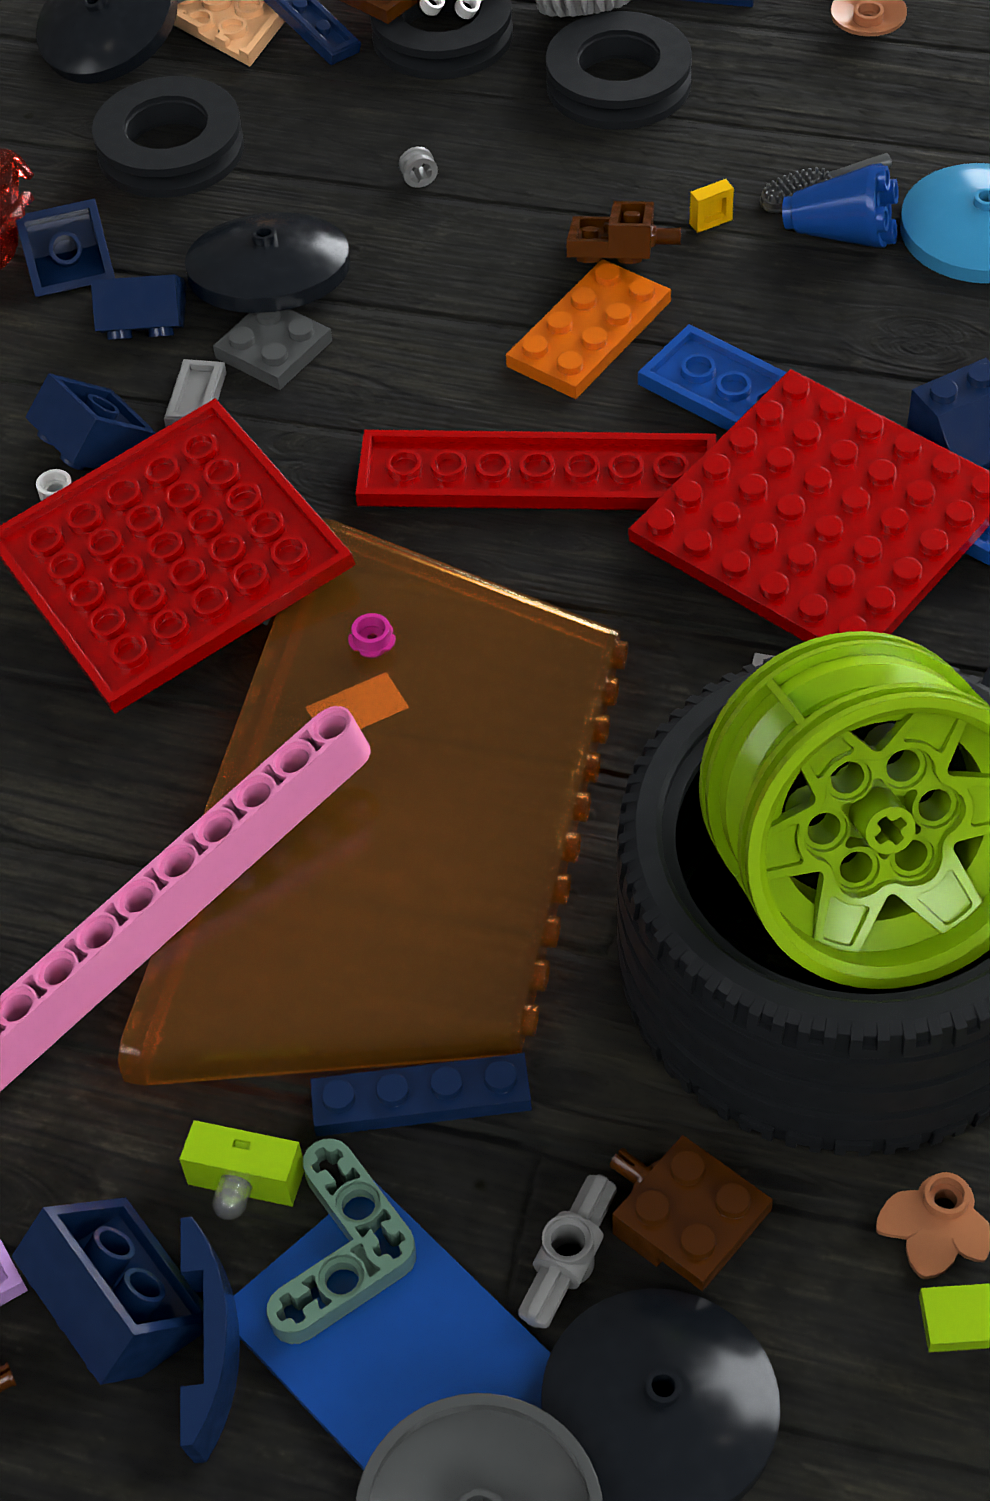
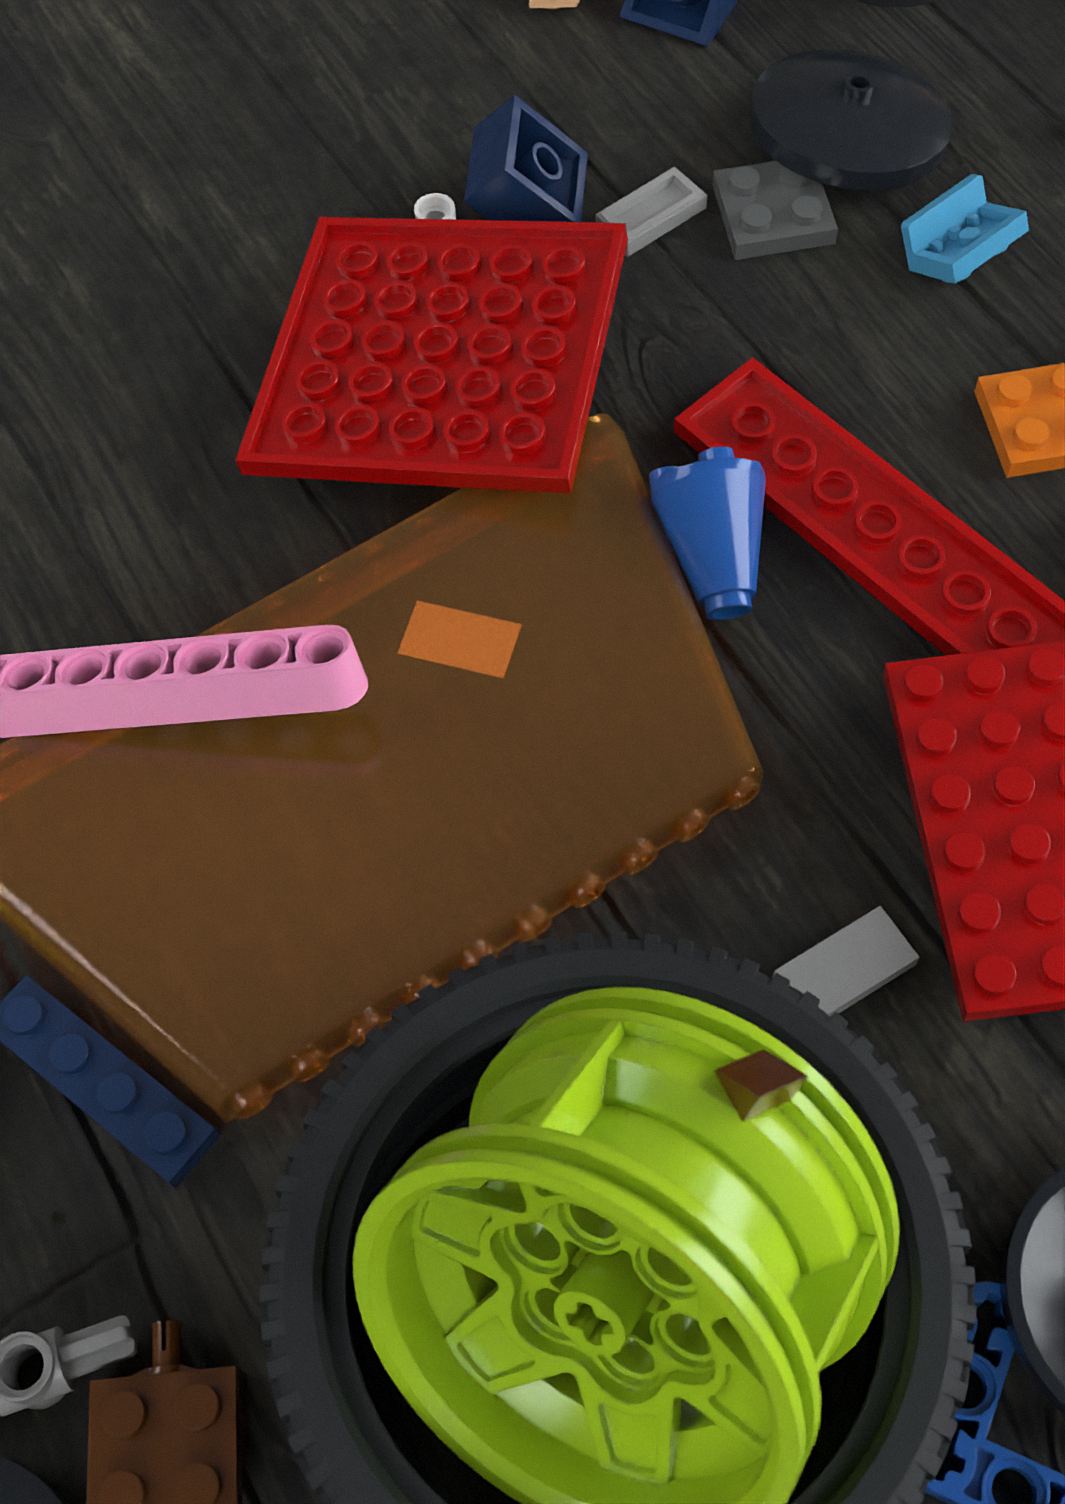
camera: 45 degrees right, 10 degrees up
dark blue slope [91,274,187,340] -> none
dark pink plate [348,613,396,658] -> none
none -> blue cone [649,447,766,620]
none -> reddish brown piece [715,1049,808,1122]
none -> dark azure bracket [901,174,1029,283]

